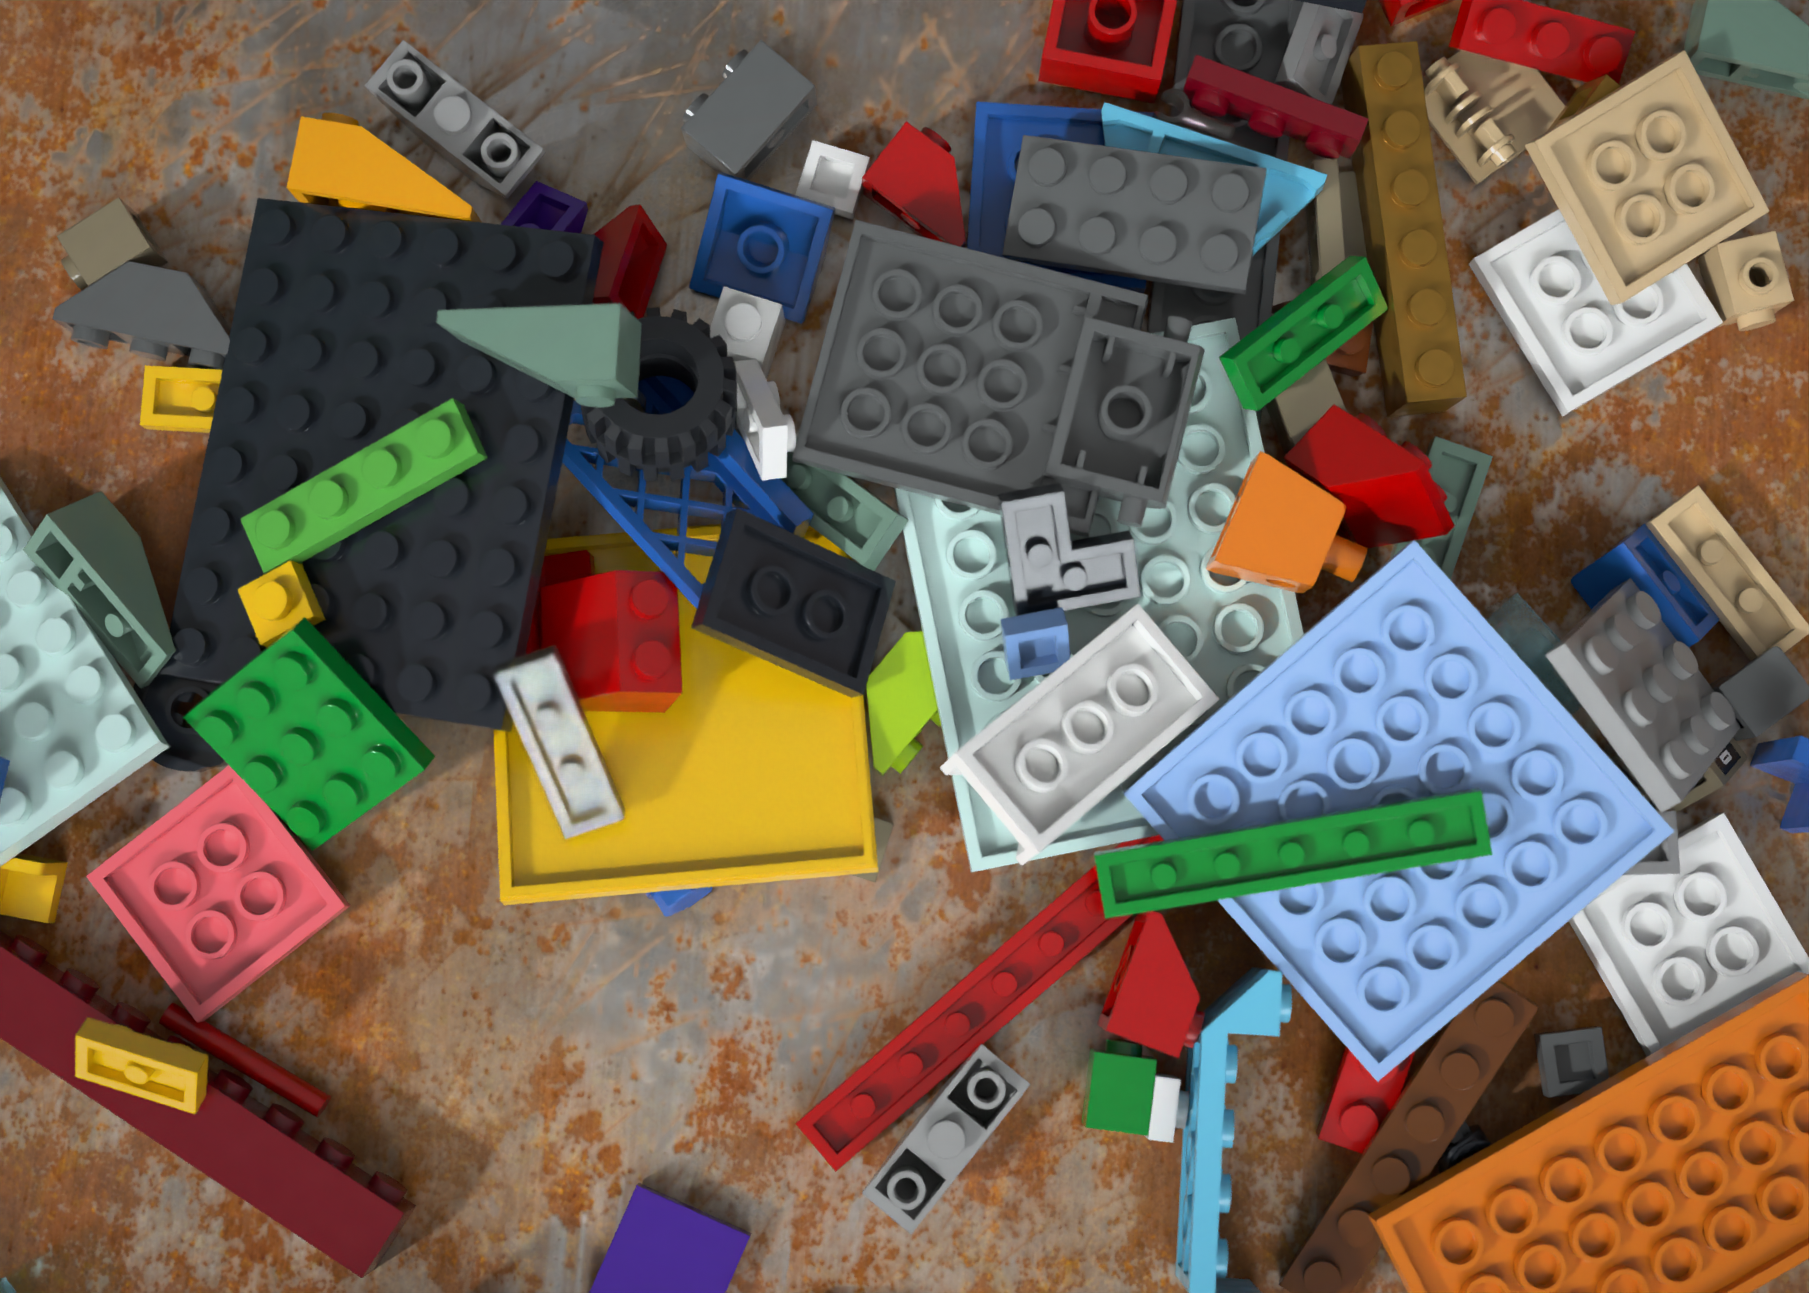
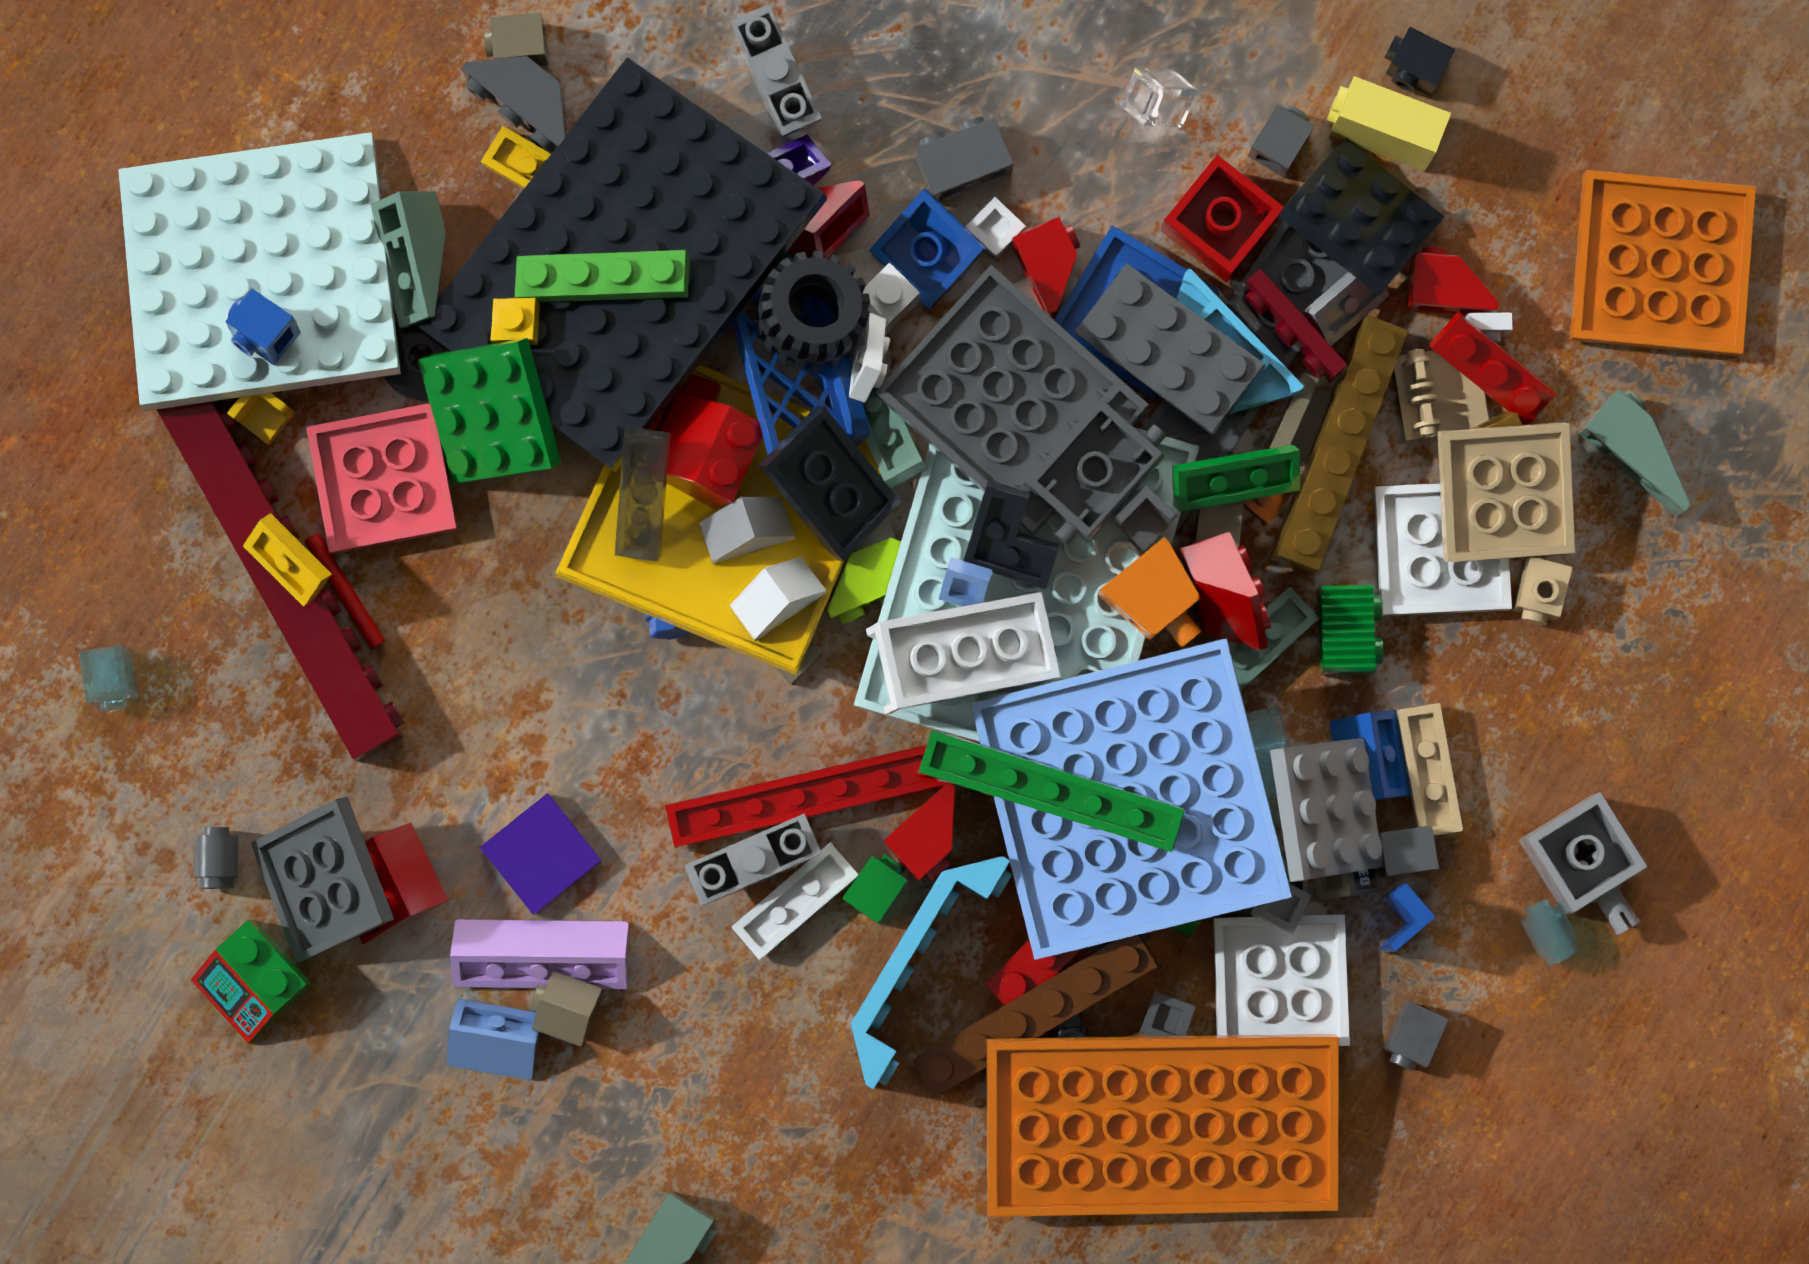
camera: 25 degrees right, 0 degrees up
light orange slope [287,112,482,222] -> none
sand green slope [437,304,642,407] -> none
white plate [1144,1073,1189,1143] -> none
none -> light grey slope [699,497,795,564]
none -> white slope [730,557,826,641]
none -> white plate [732,842,858,960]
none -> dark grey panel [1112,485,1178,553]
none -> green brick [1317,585,1383,676]

